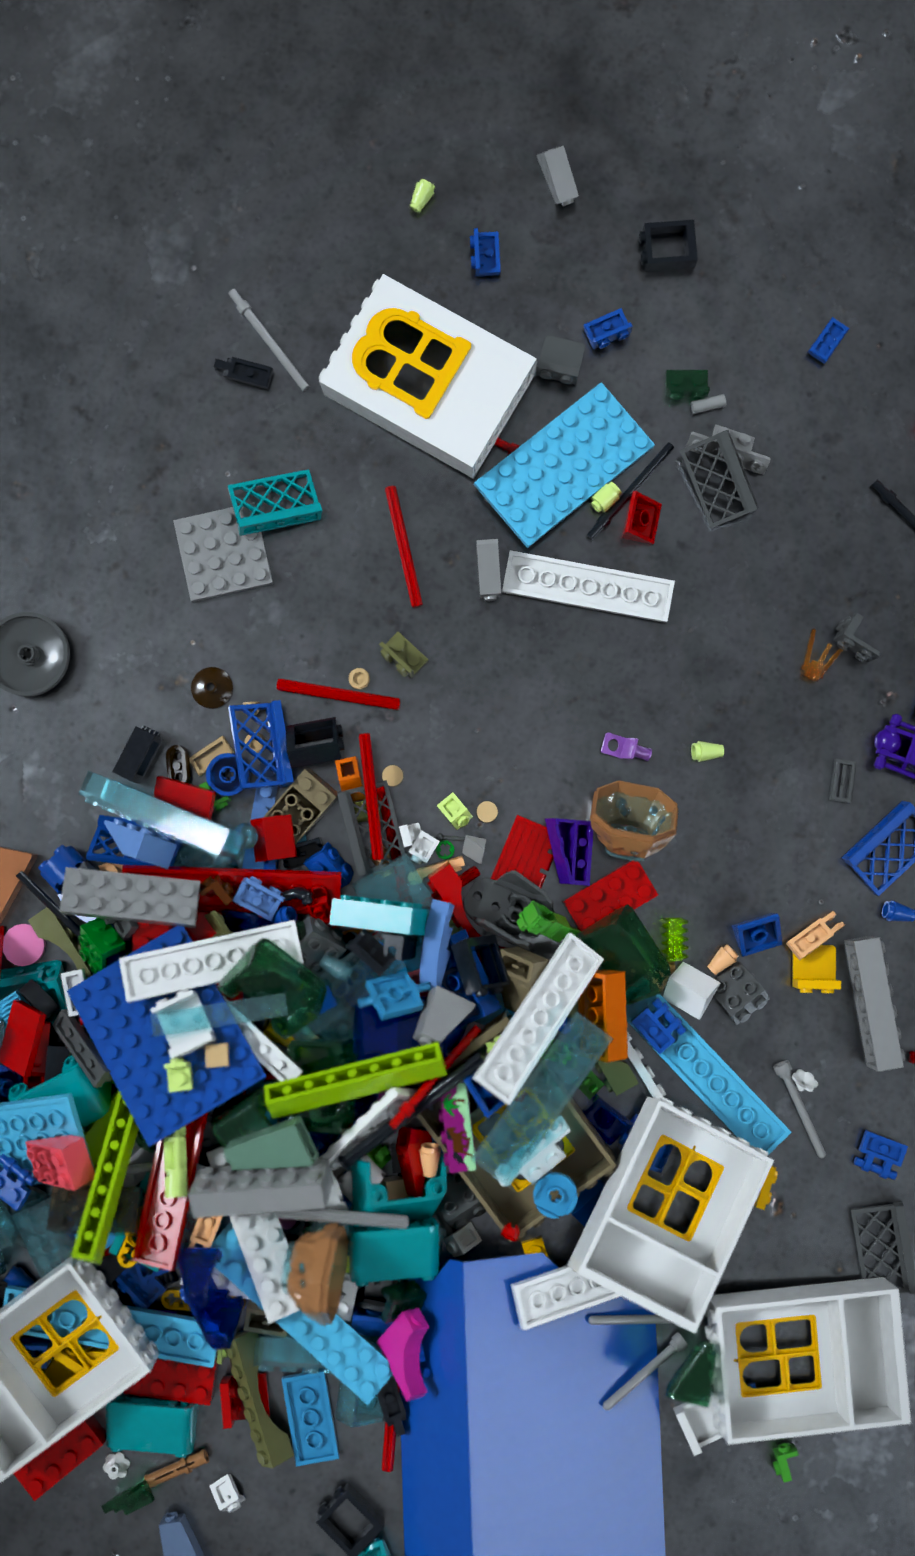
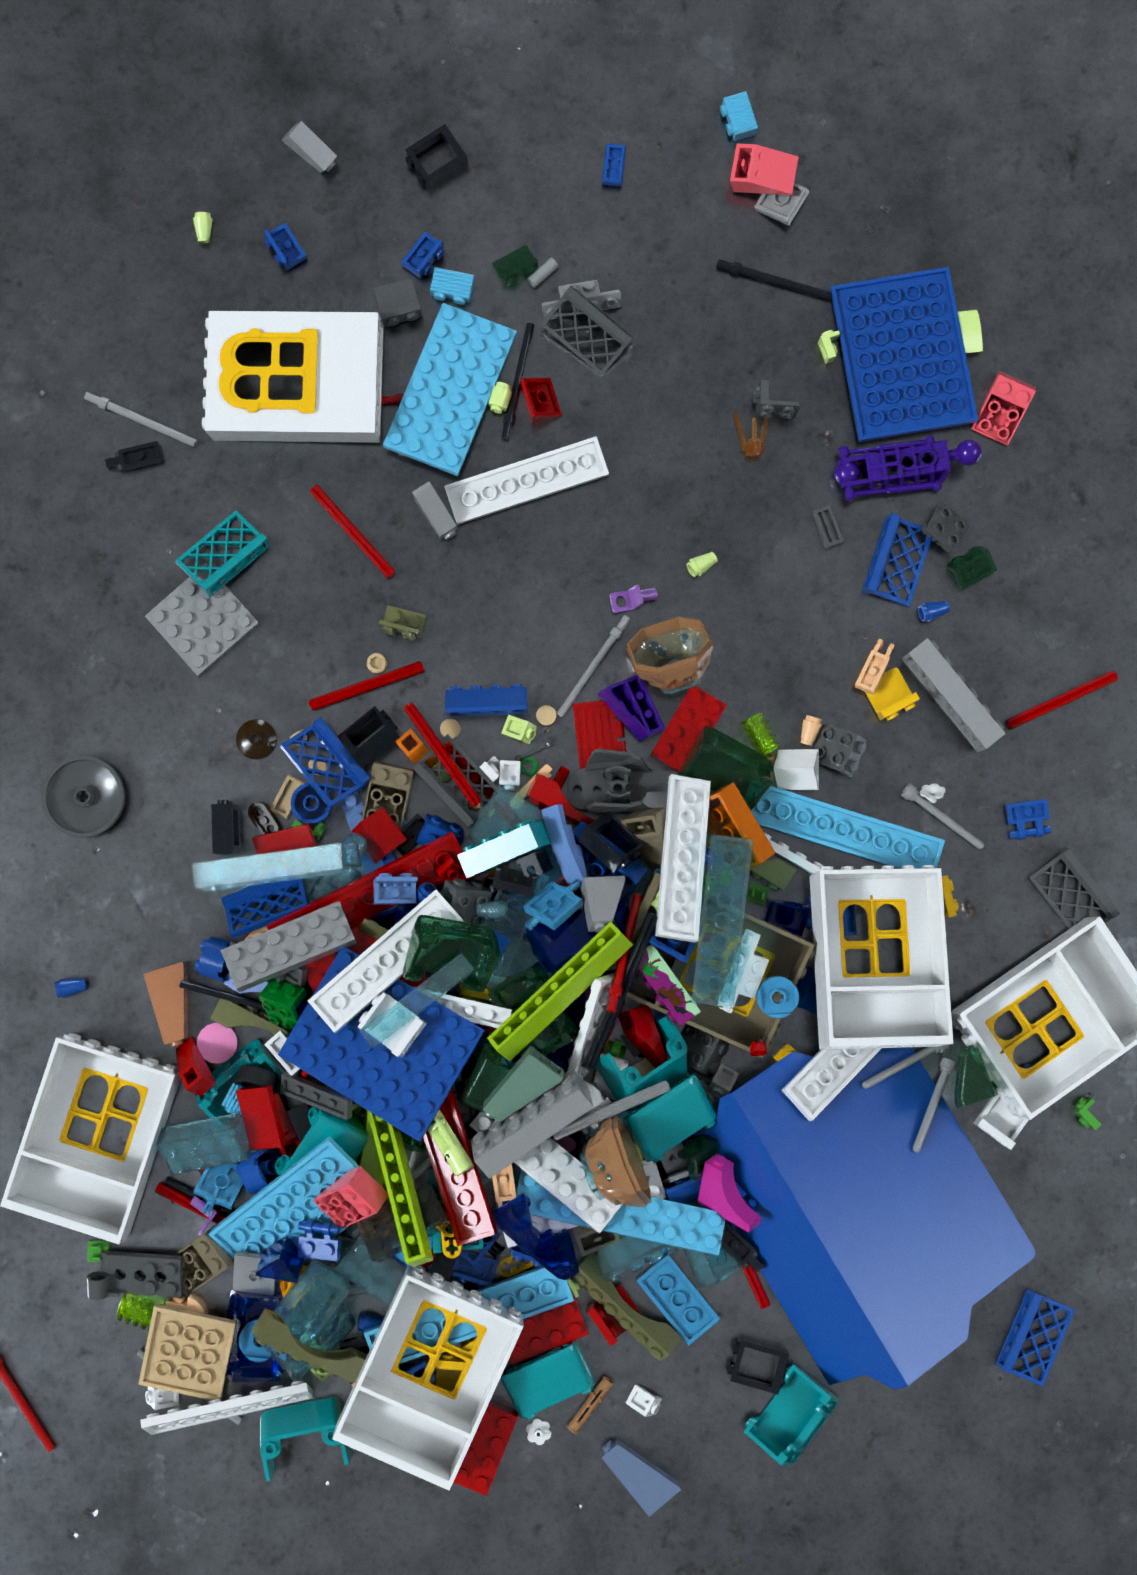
camera: 35 degrees left, 0 degrees up
clear green bracket [101,1480,155,1515] -> none
medium blue slope [104,819,177,869] -> none
yellowish green bracket [164,1058,193,1092] -> none
reddish brown bracket [199,875,234,905] -> none
tan tile [205,1043,230,1068] -> none
black arm [282,886,313,905] -> none
light nougat cone [419,1142,441,1178] -> none
light grey slope [462,835,486,864] -> none
bright green piece [517,901,581,943] -> none
blue plate [631,997,686,1054] -> none
blue slope [732,913,783,957] -> none
none -> medium azure brick [430,267,475,305]
none -> blue slope [445,684,528,717]
none -> light grey bar [556,615,631,718]

